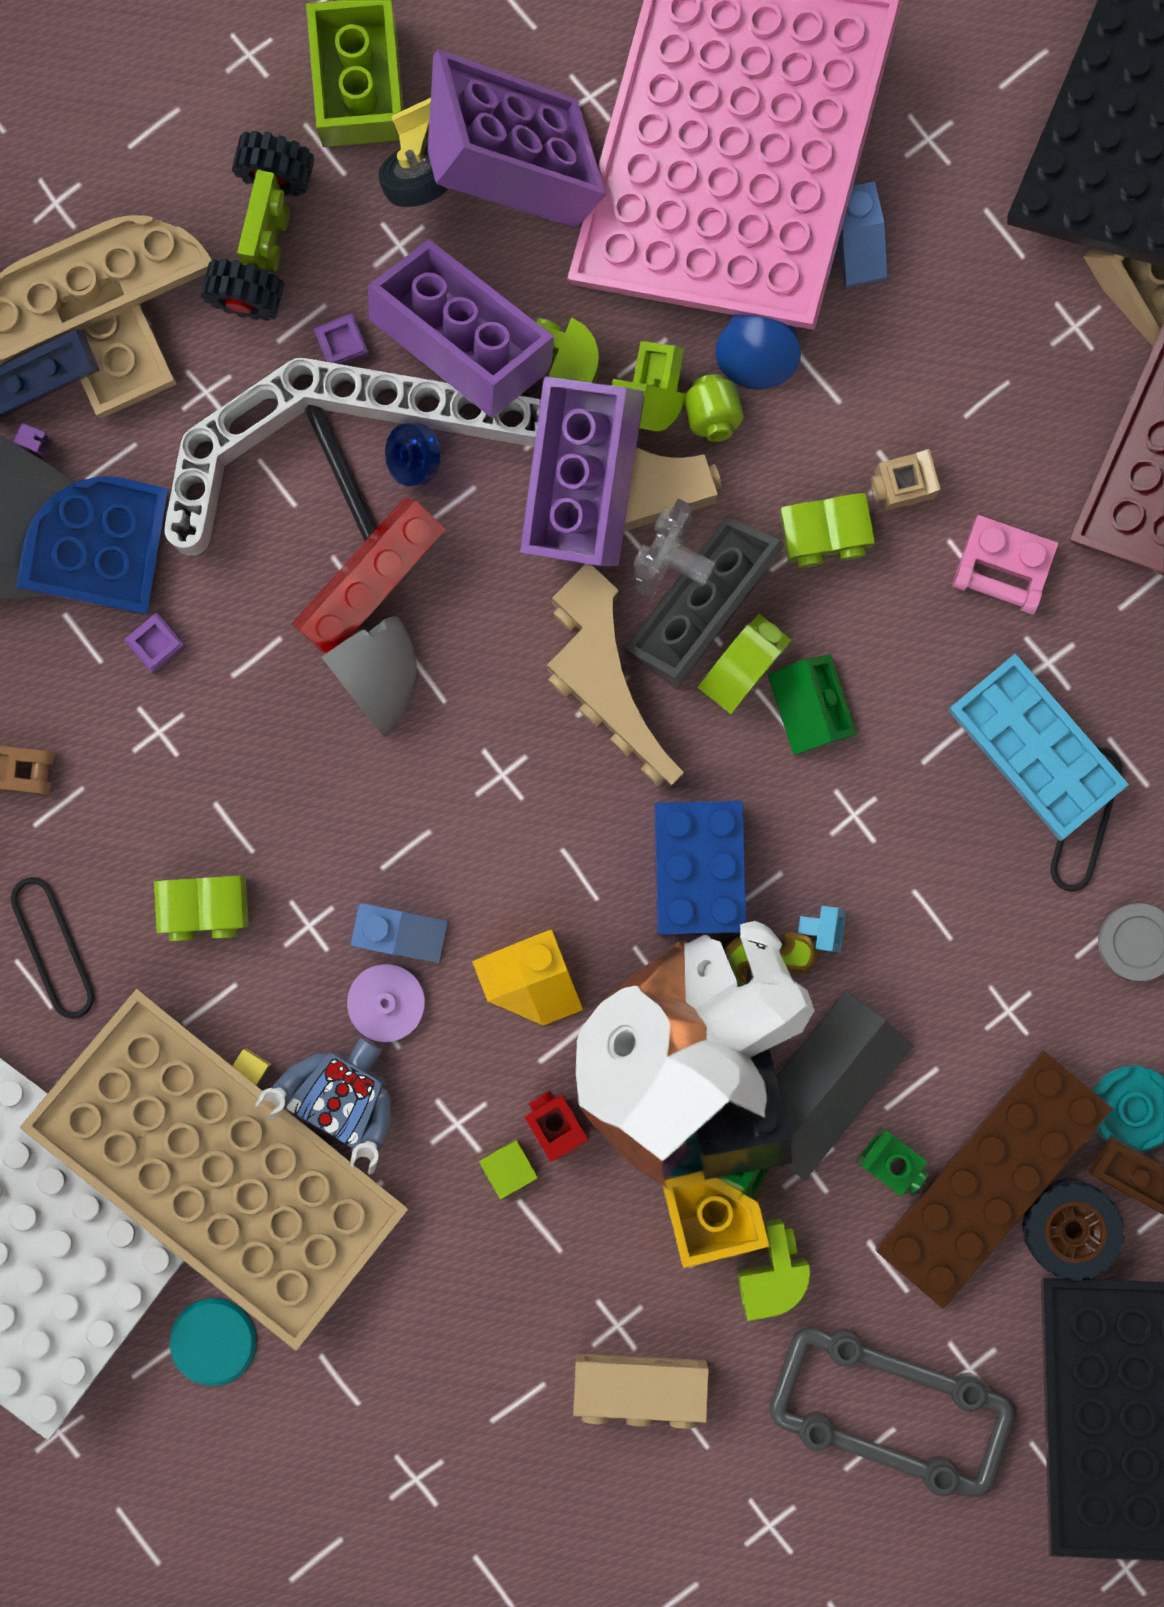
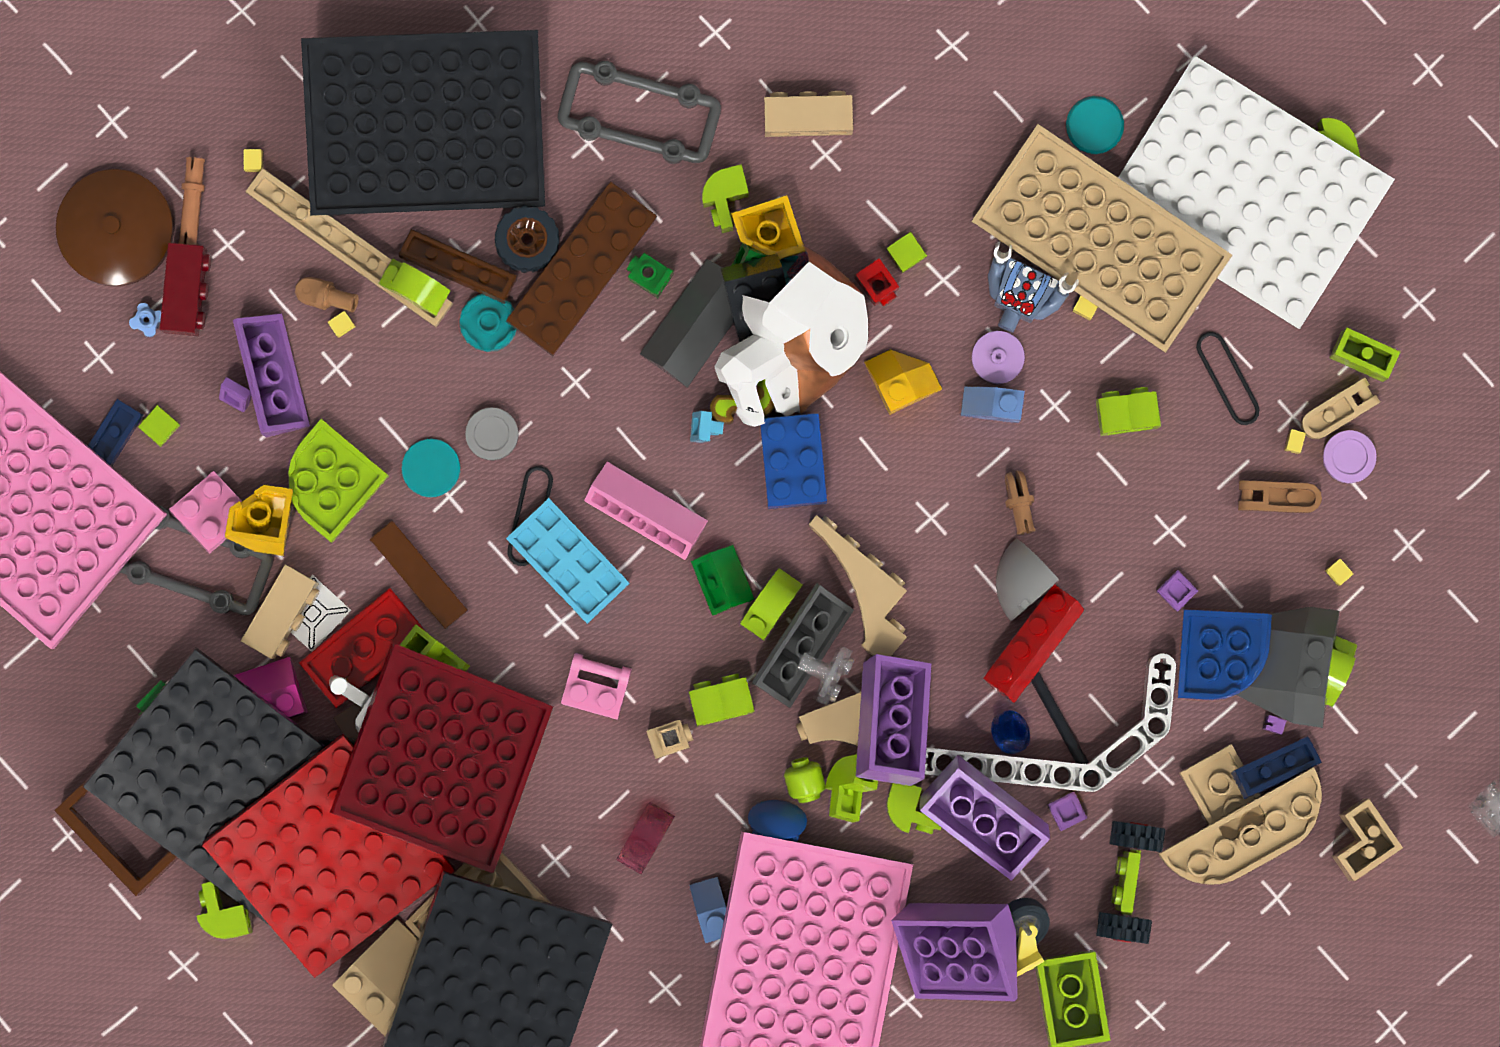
camera: 175 degrees right, 0 degrees up
none -> bright pink brick [584,462,708,560]
none -> clear pink slope [616,802,675,875]
none -> medium nougat arm [1005,470,1036,535]

